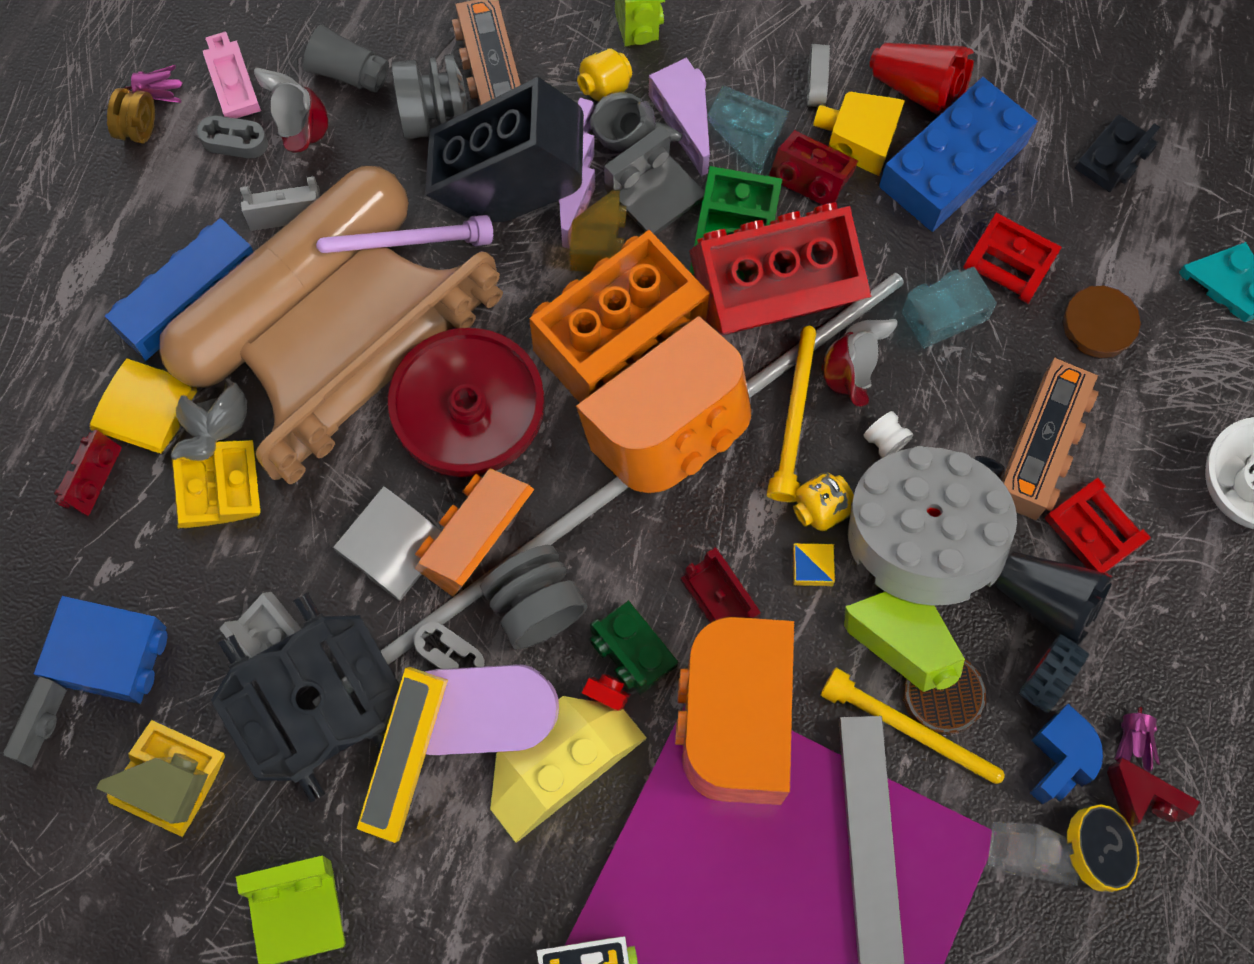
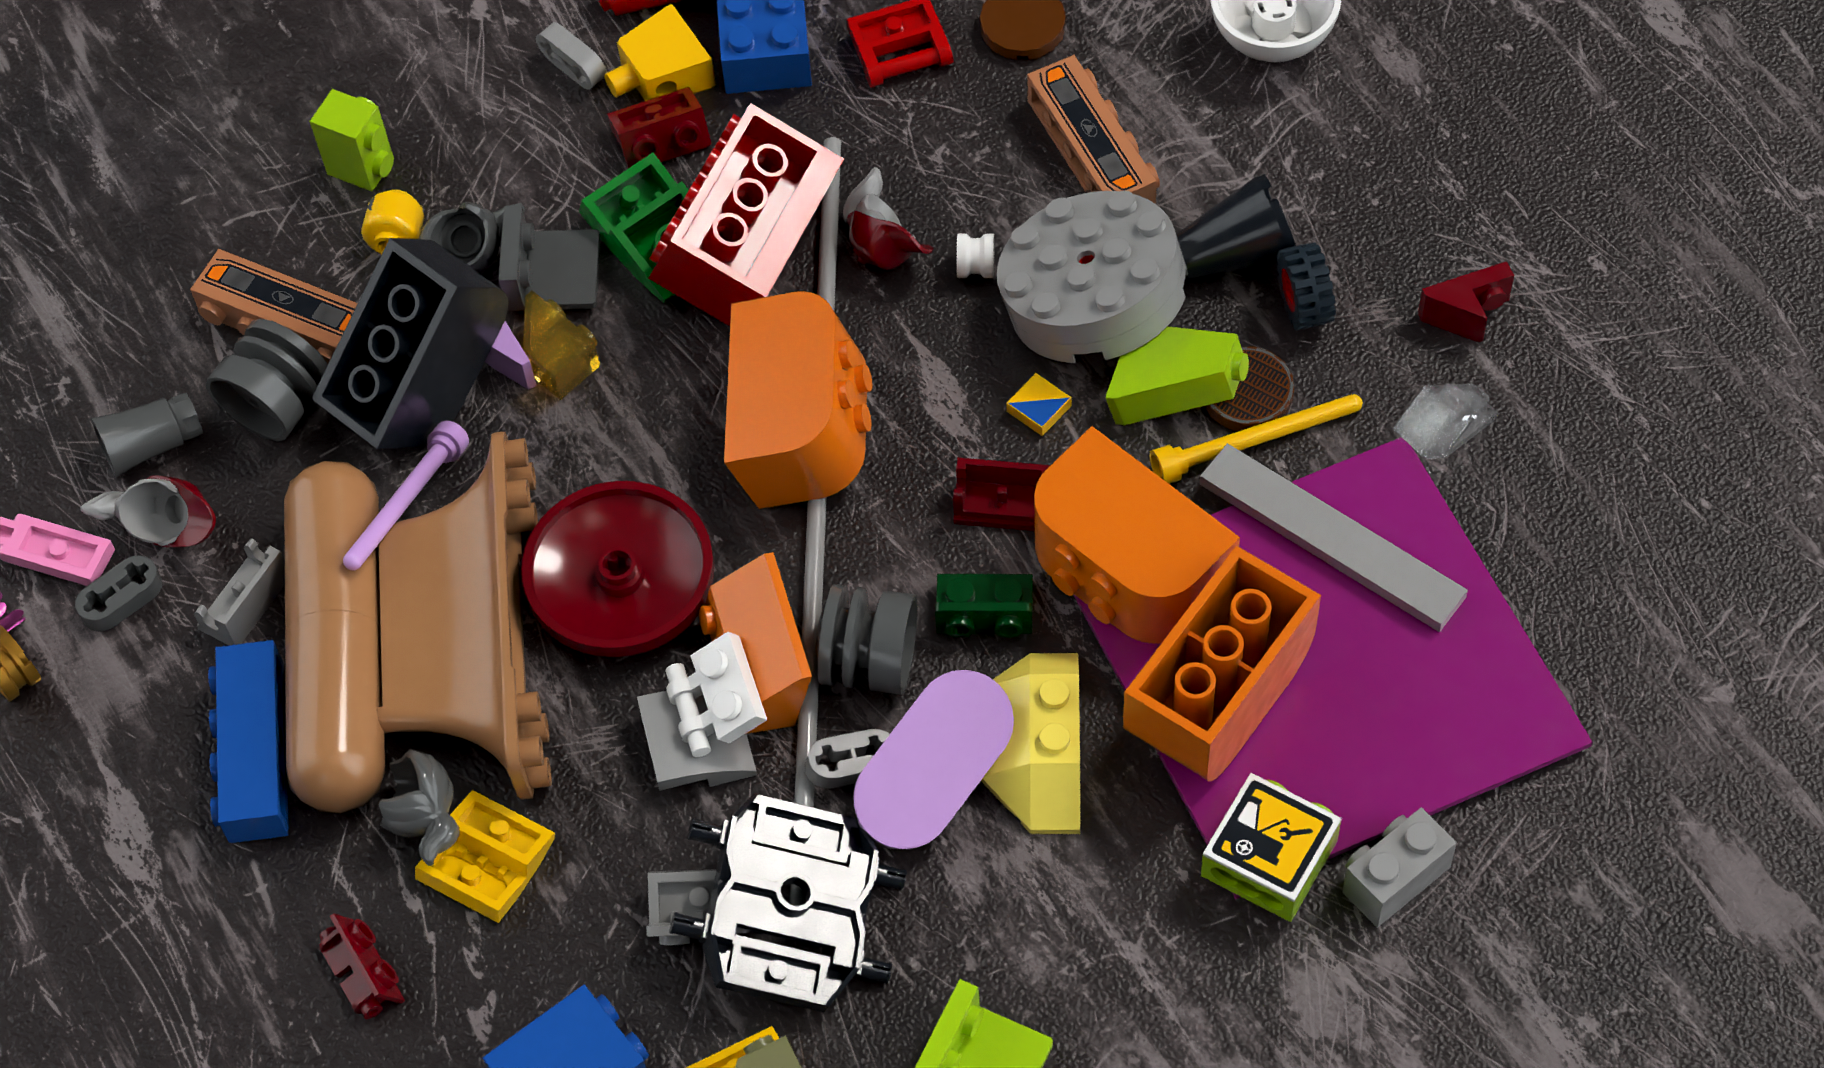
camera: 45 degrees left, 10 degrees down
yellow slope [90,358,197,454] -> none
tile [357,667,448,843] -> none
orange brick [529,230,710,403] -> none
red plate [582,673,631,711] -> none
lavender slope [649,58,710,176] -> none
clear light blue wing [708,86,788,173] -> none
yellow piece [767,325,816,502] -> none
yellow head [793,473,854,531] -> none
clear light blue brick [902,267,997,349] -> none
blue brick [1030,704,1103,804] -> none
red plate [1044,478,1151,573] -> none
black tile [1067,804,1139,892] -> none
flat silver piece [1114,707,1160,772] -> none
none -> white plate [665,632,767,757]
none -> orange brick [1123,545,1321,781]

